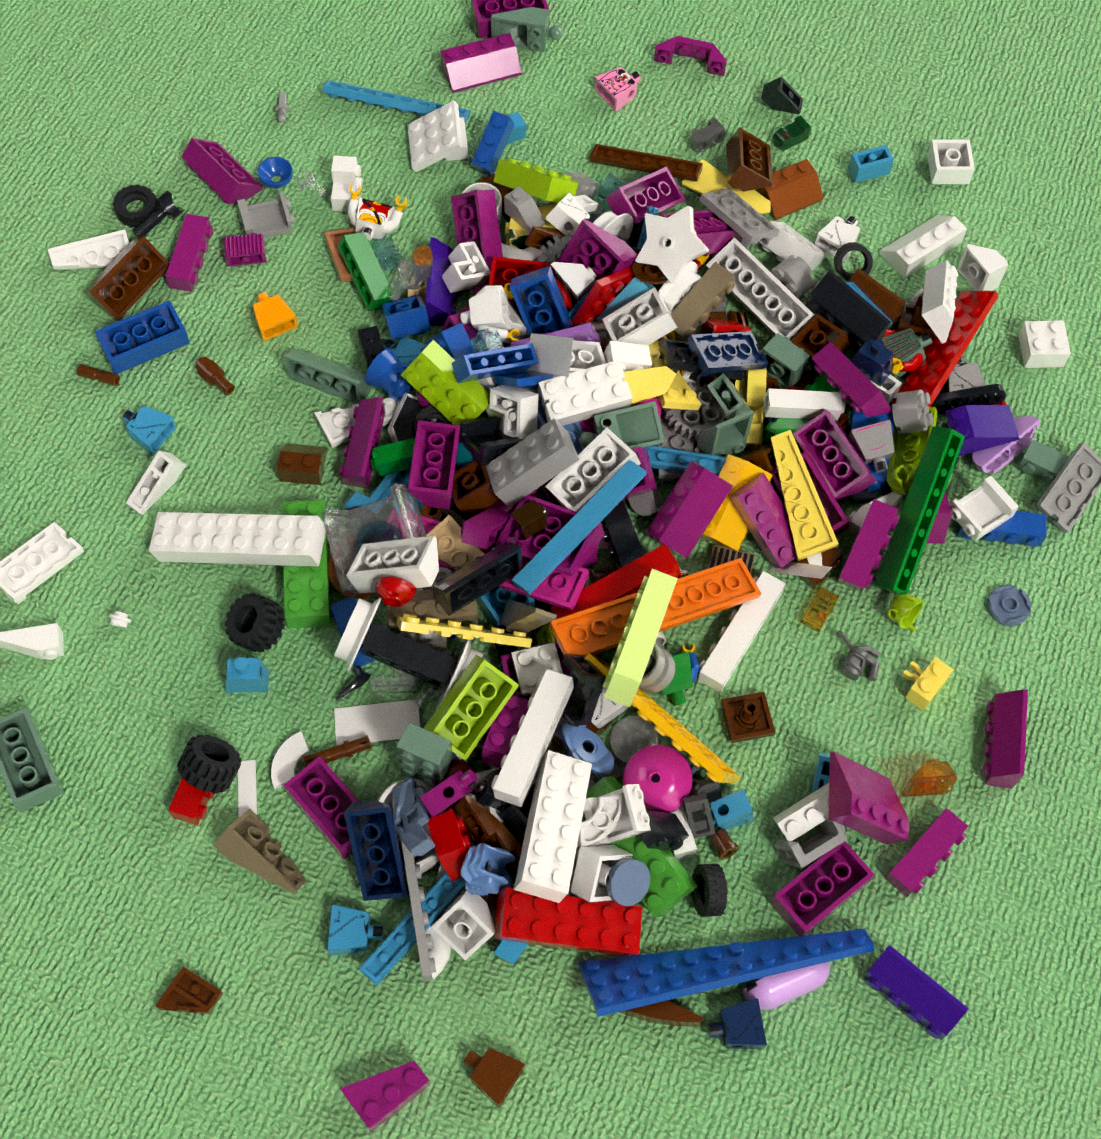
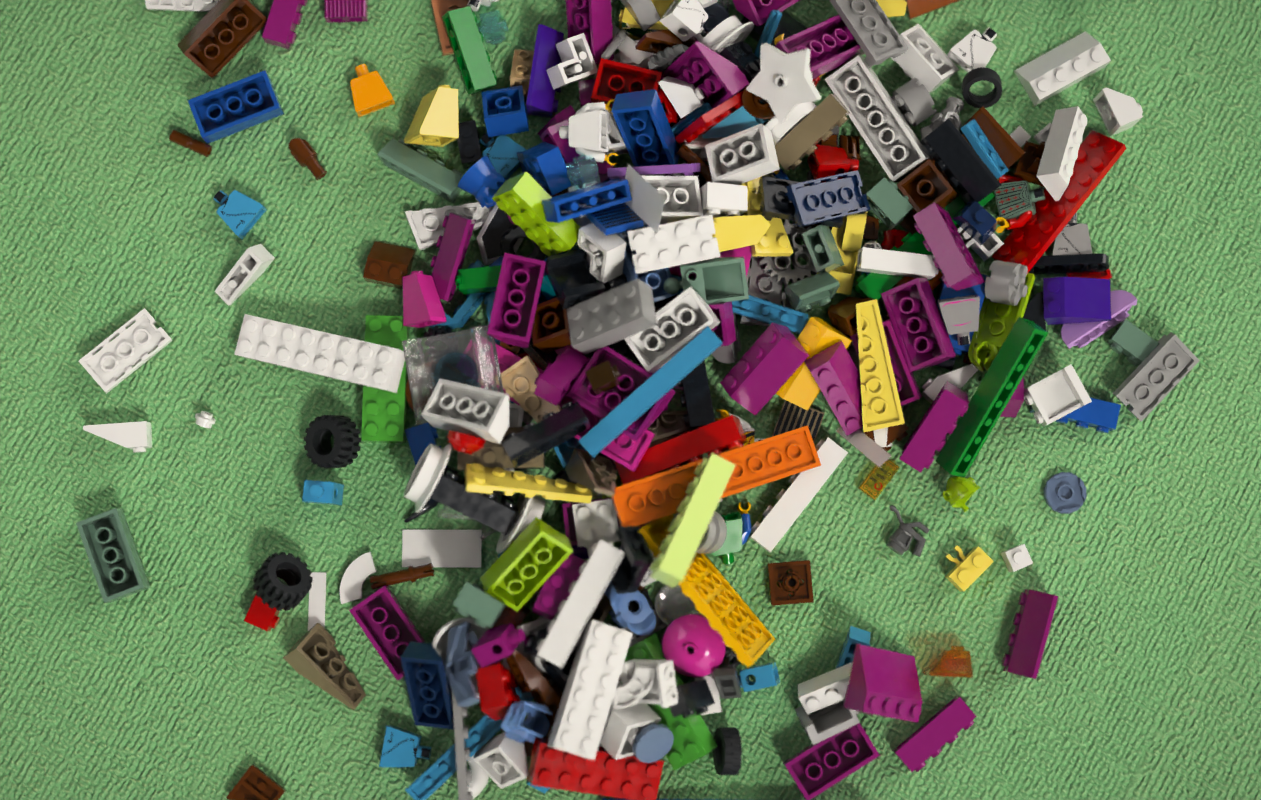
camera: 10 degrees right, 20 degrees up
clear plate [389,246,433,300] -> none
reddish brown bush [710,829,739,860] -> none
white brick [1018,321,1071,368] -> none
none -> dark pink slope [403,271,446,328]
none -> light yellow slope [404,85,459,147]
none -> light grey piece [601,29,627,60]
none -> white brick [1001,544,1033,572]

